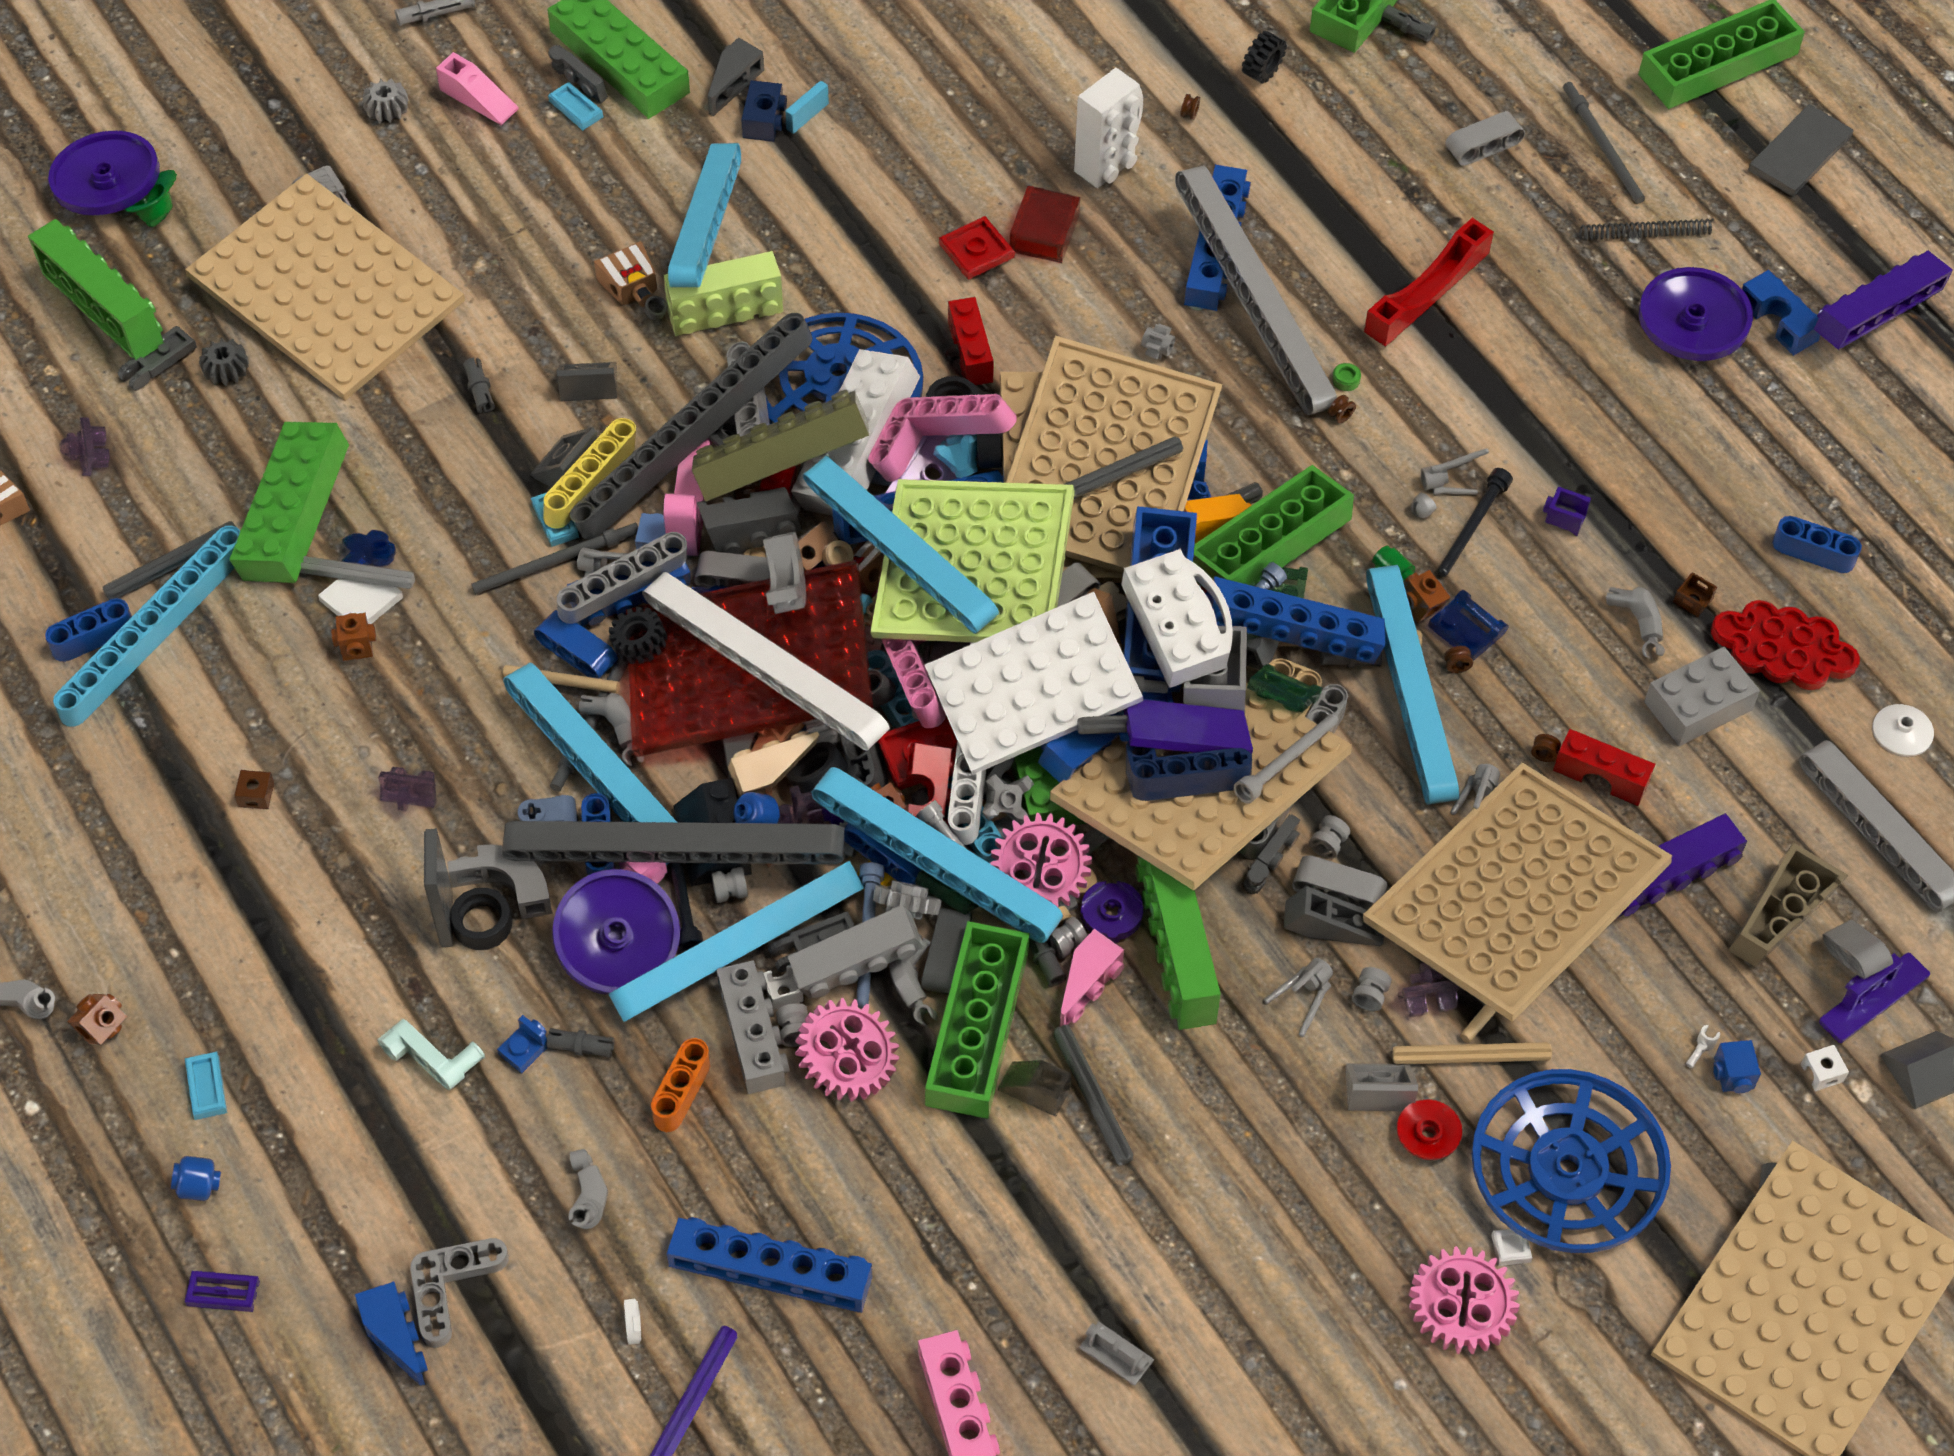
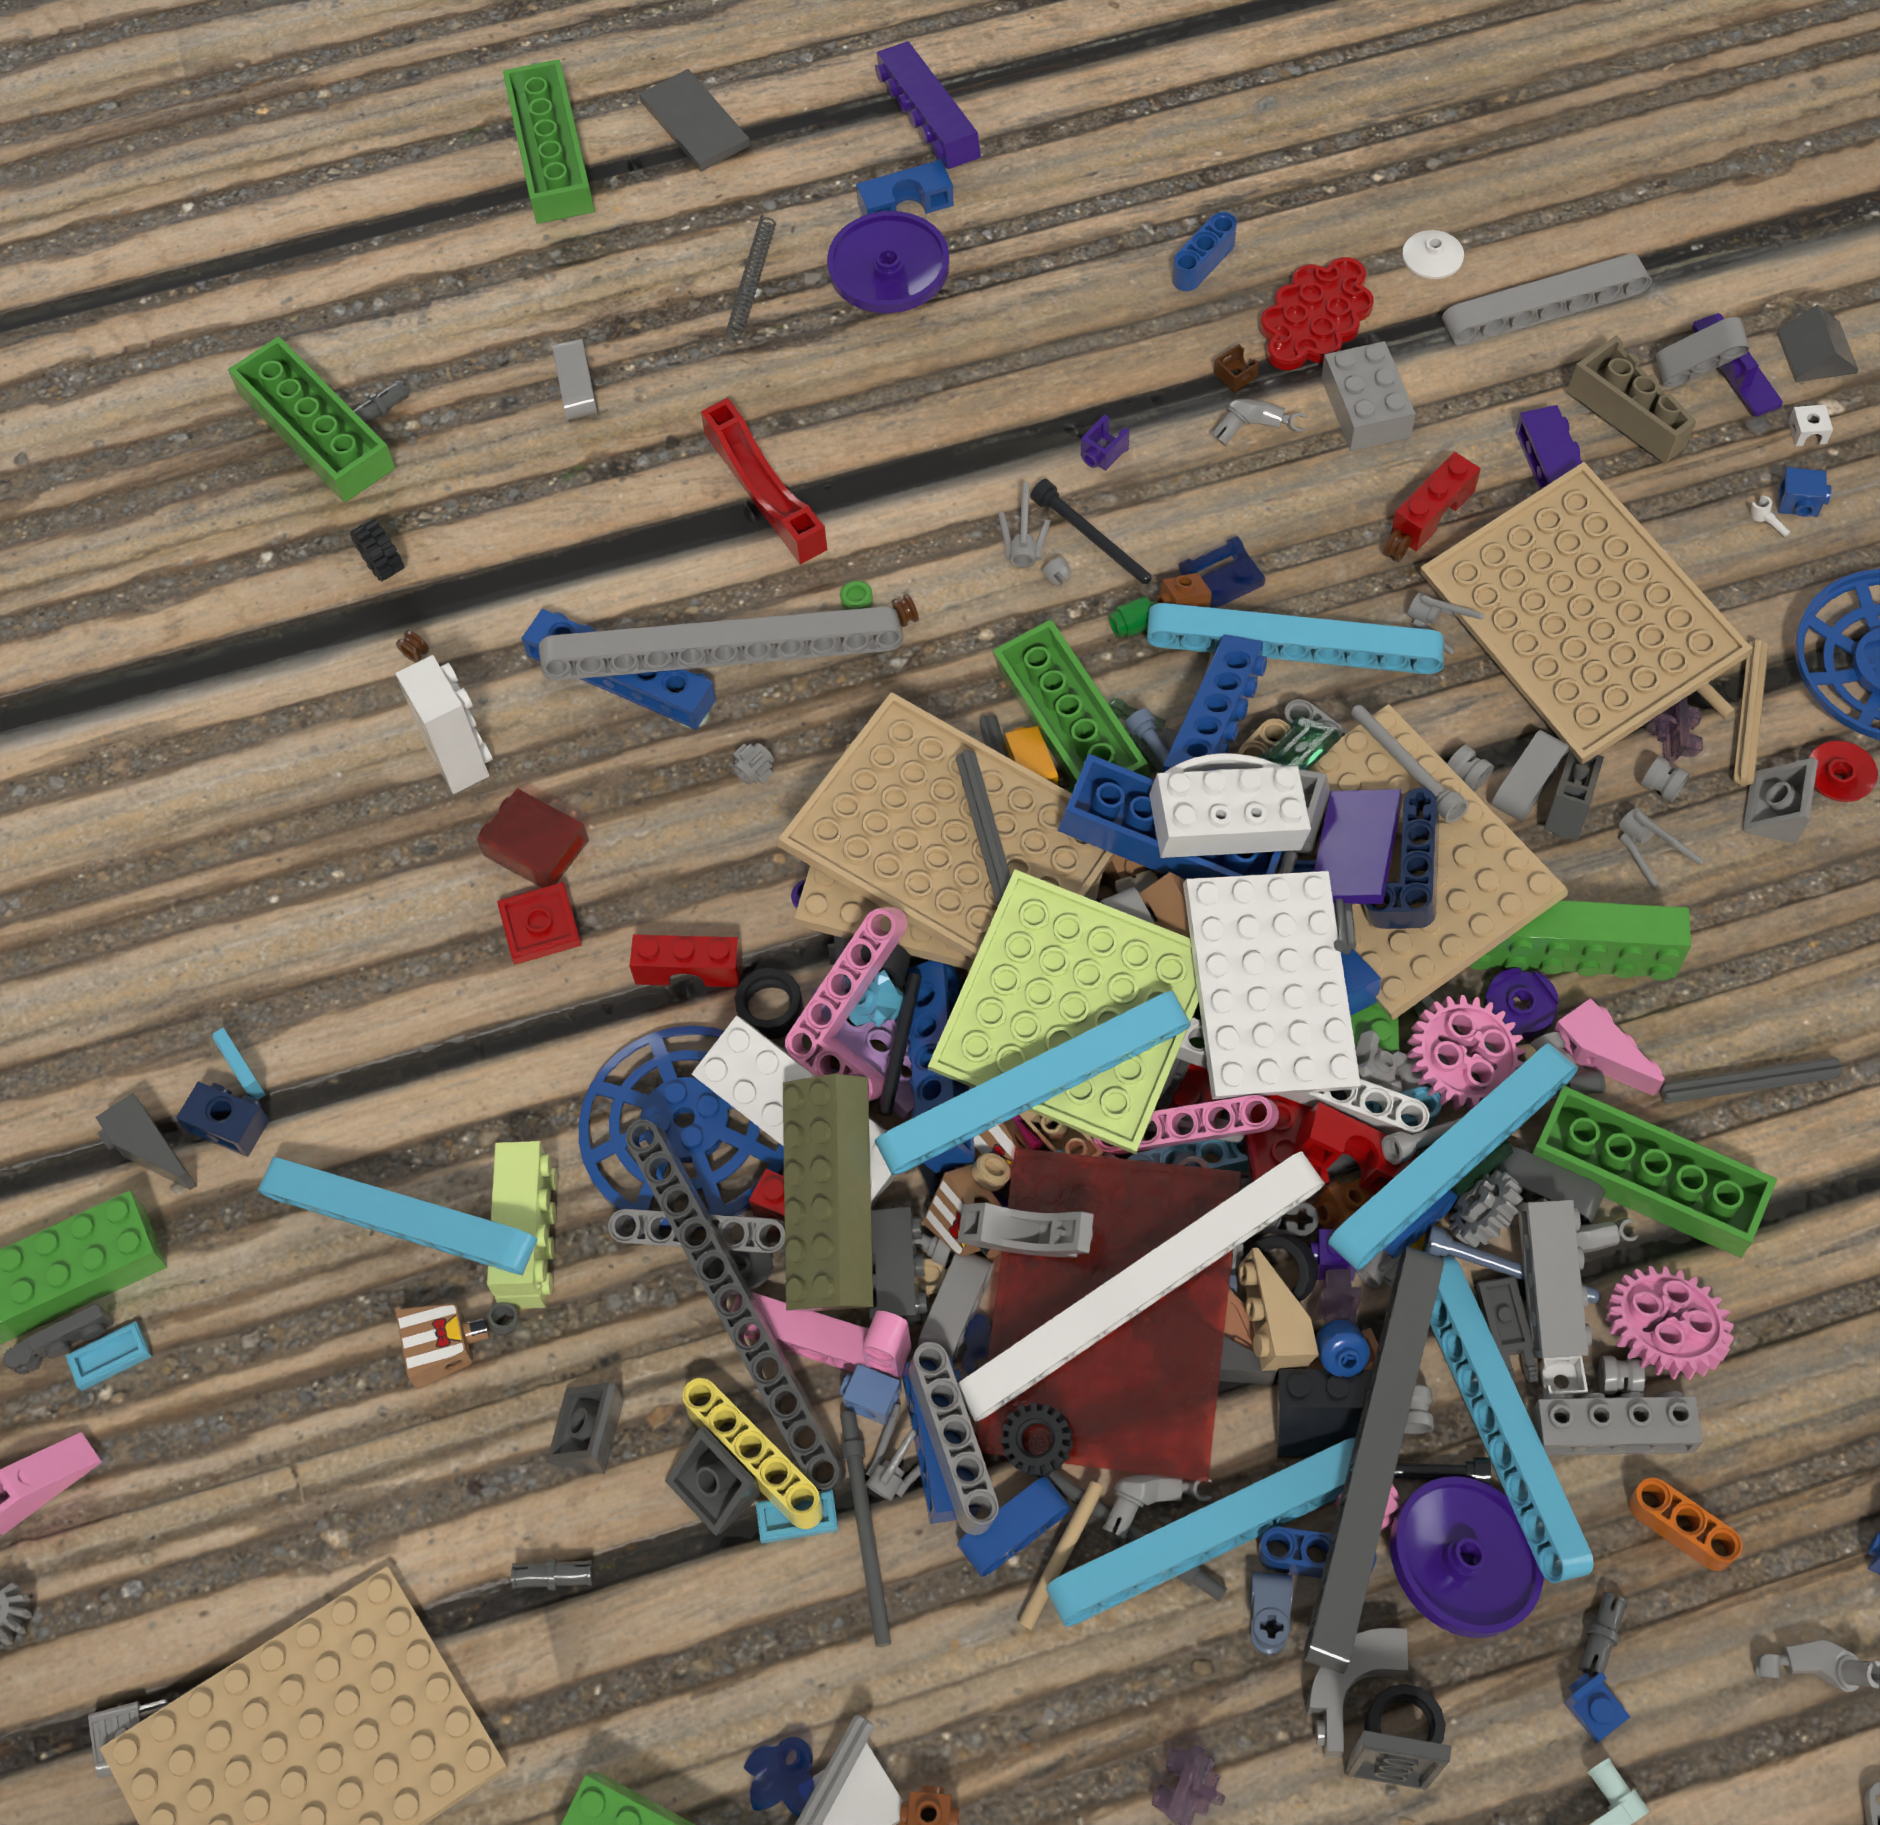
camera: 70 degrees left, 5 degrees up
clear smoke slope [998,1060,1071,1117] -> none
reddish brown bush [1444,646,1473,673] -> none
dark grey bar [1563,82,1645,204] -> none
none -> black bar [877,973,922,1116]

